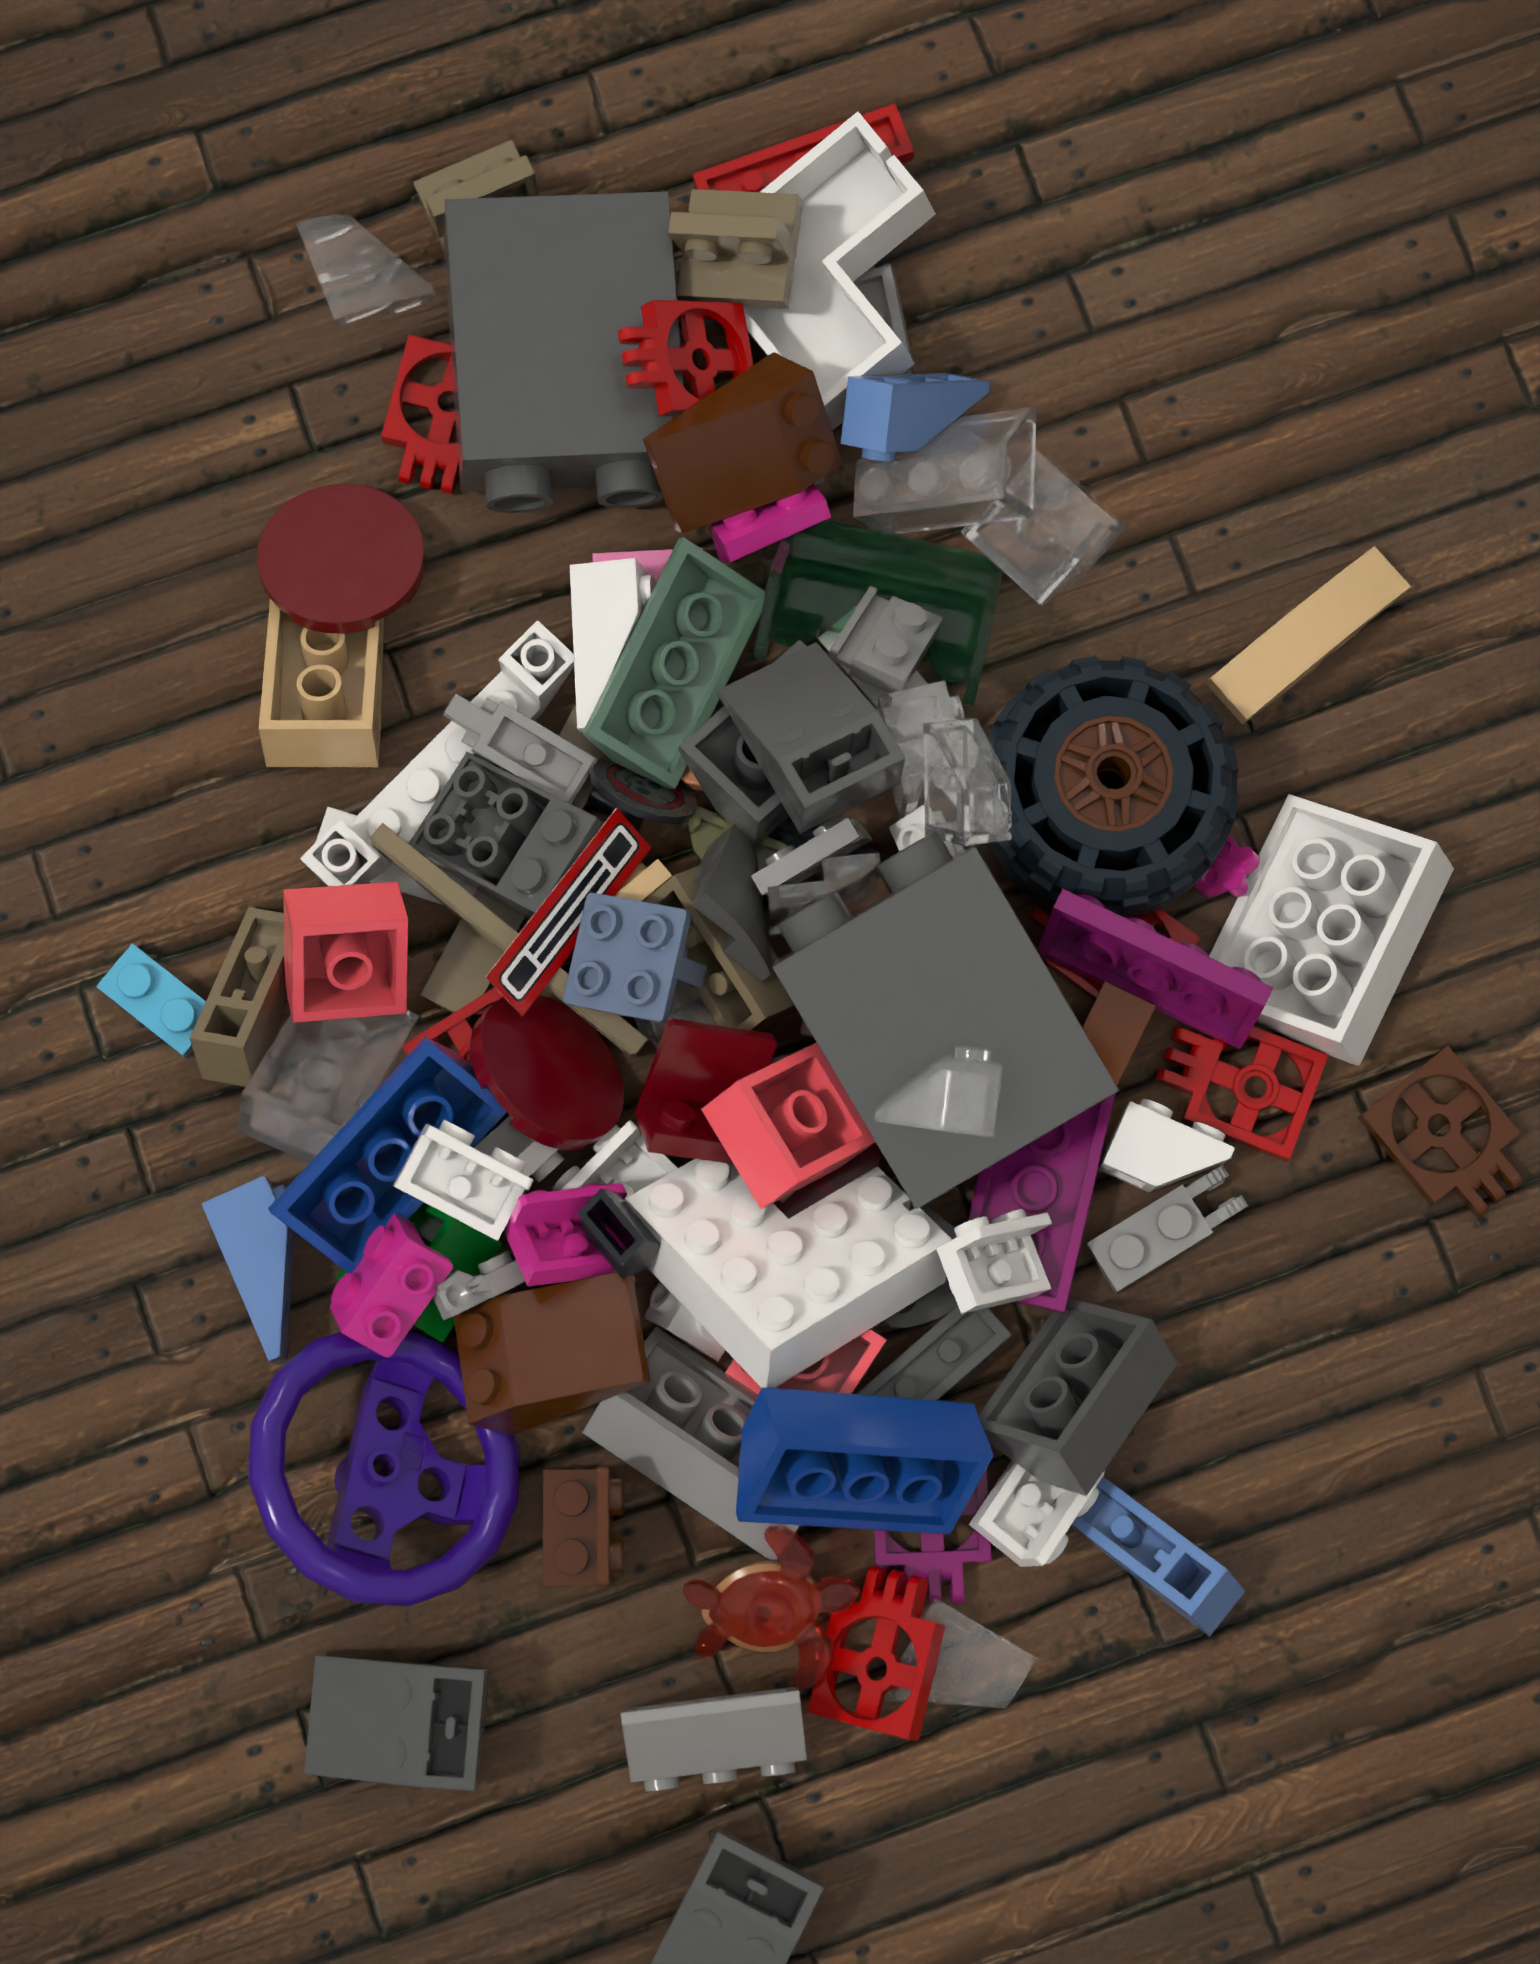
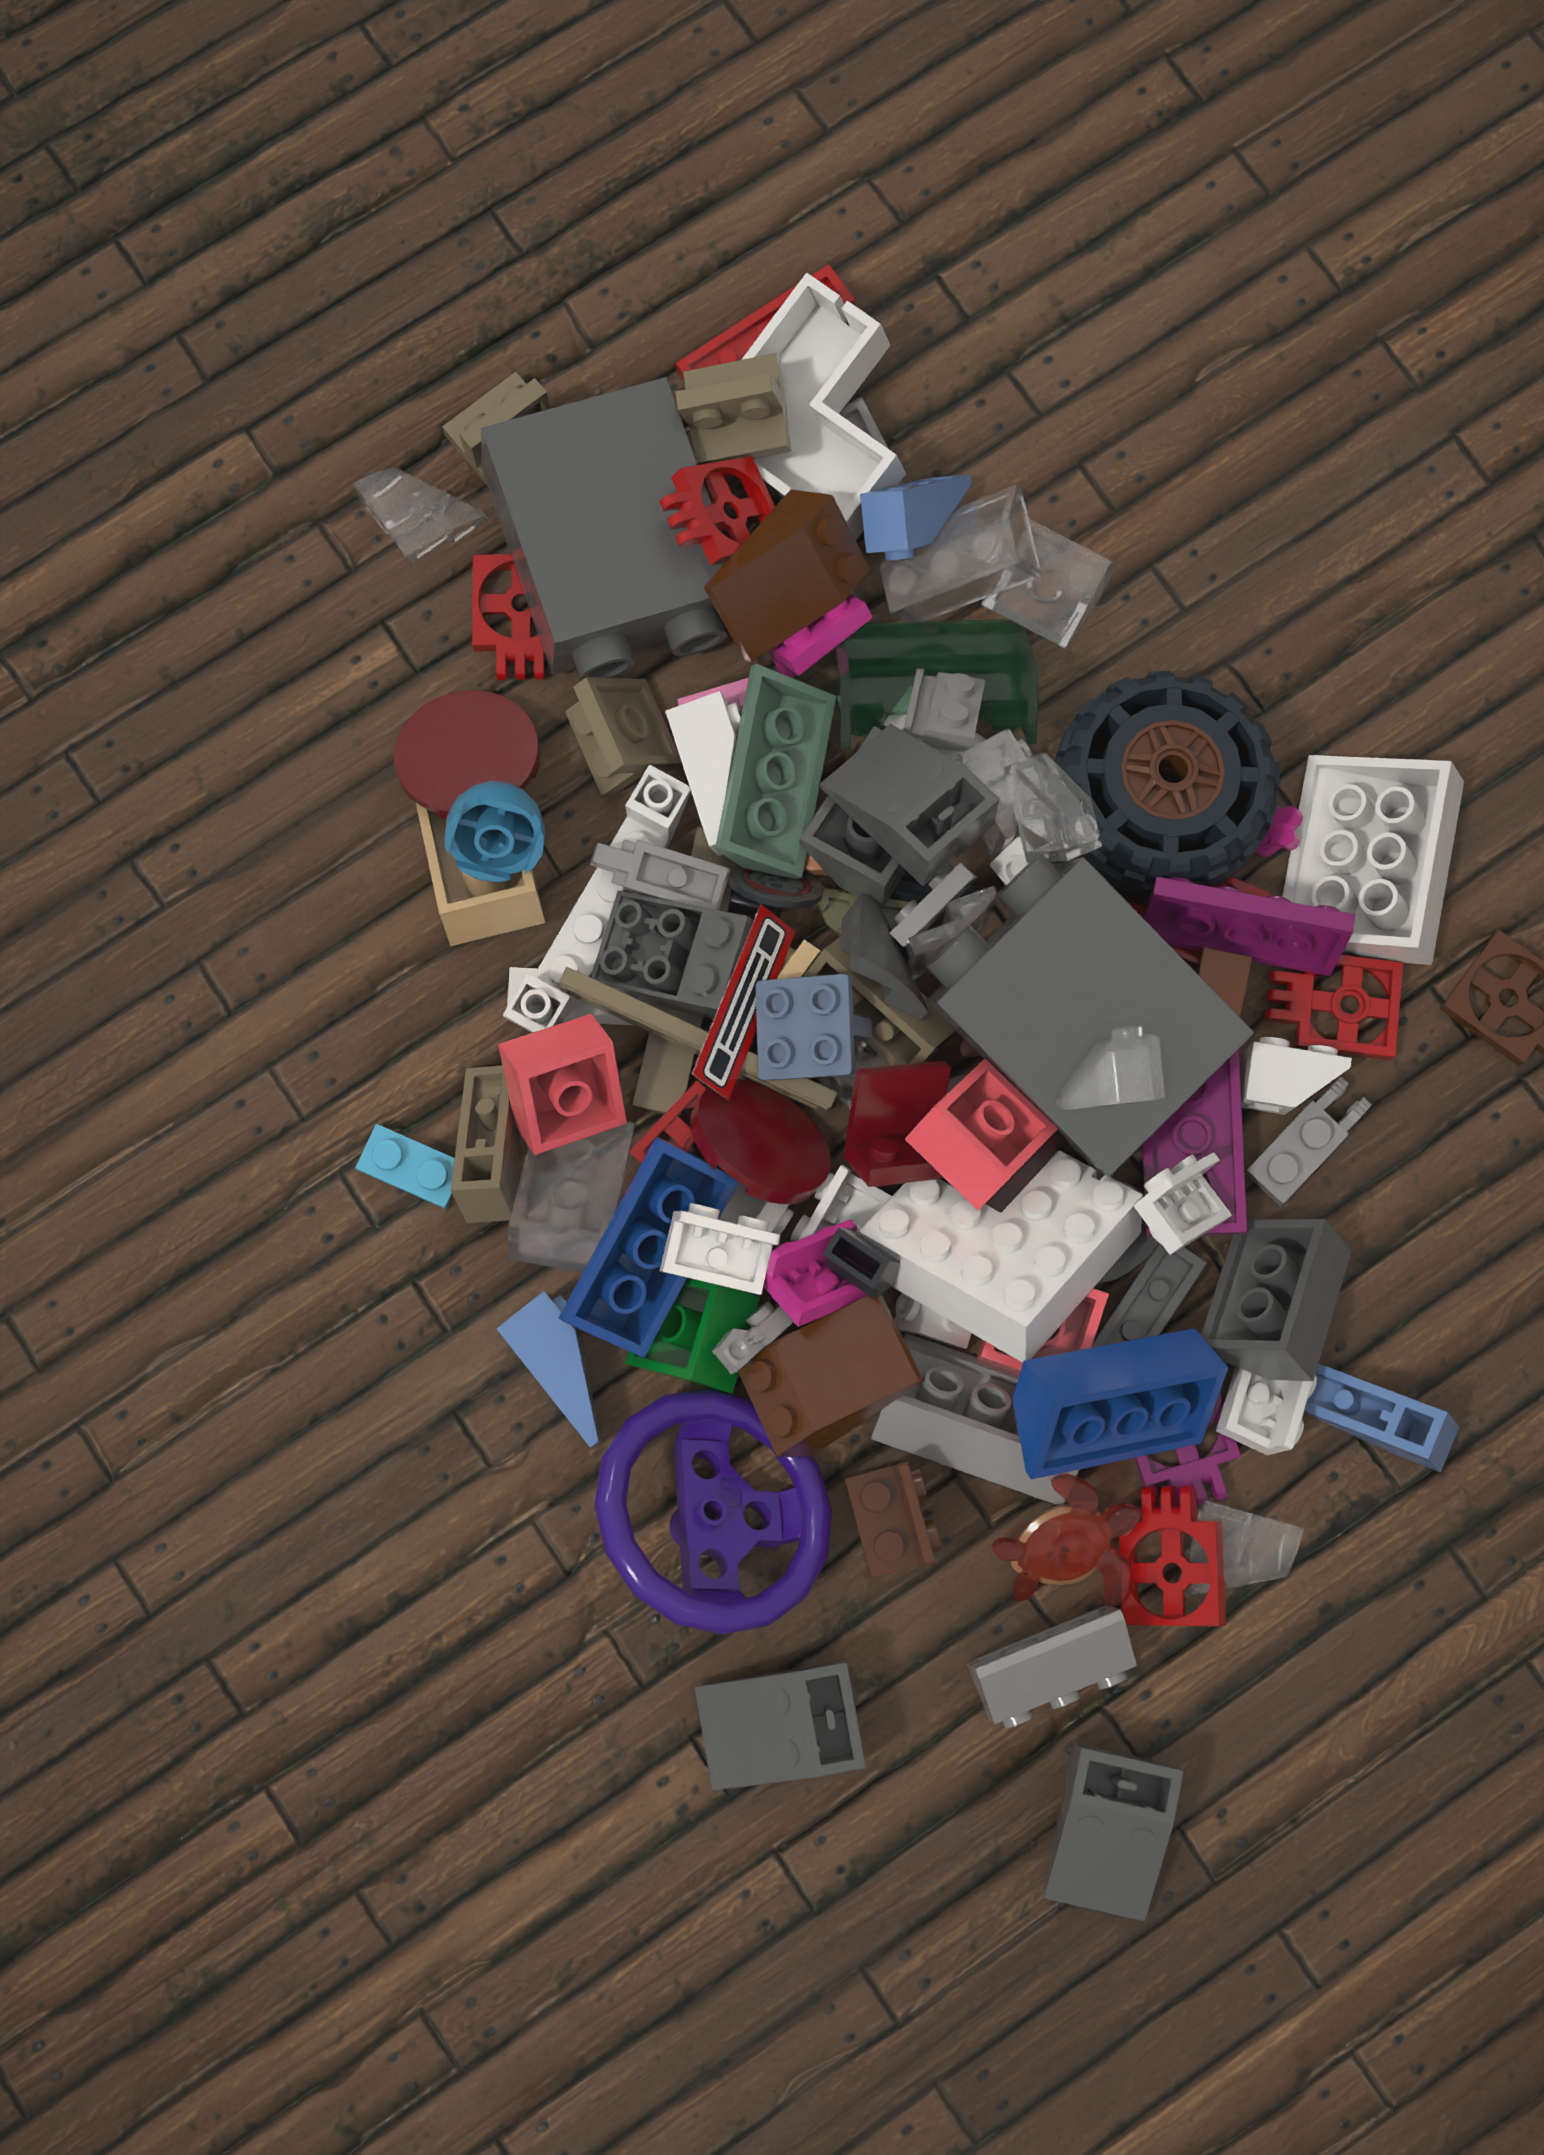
camera: 15 degrees left, 0 degrees up
dark pink bracket [330,1213,453,1358] -> none
tan slope [1206,546,1411,725] -> none
none -> dark azure cylinder [444,780,545,882]
none -> dark tan bracket [565,677,682,796]

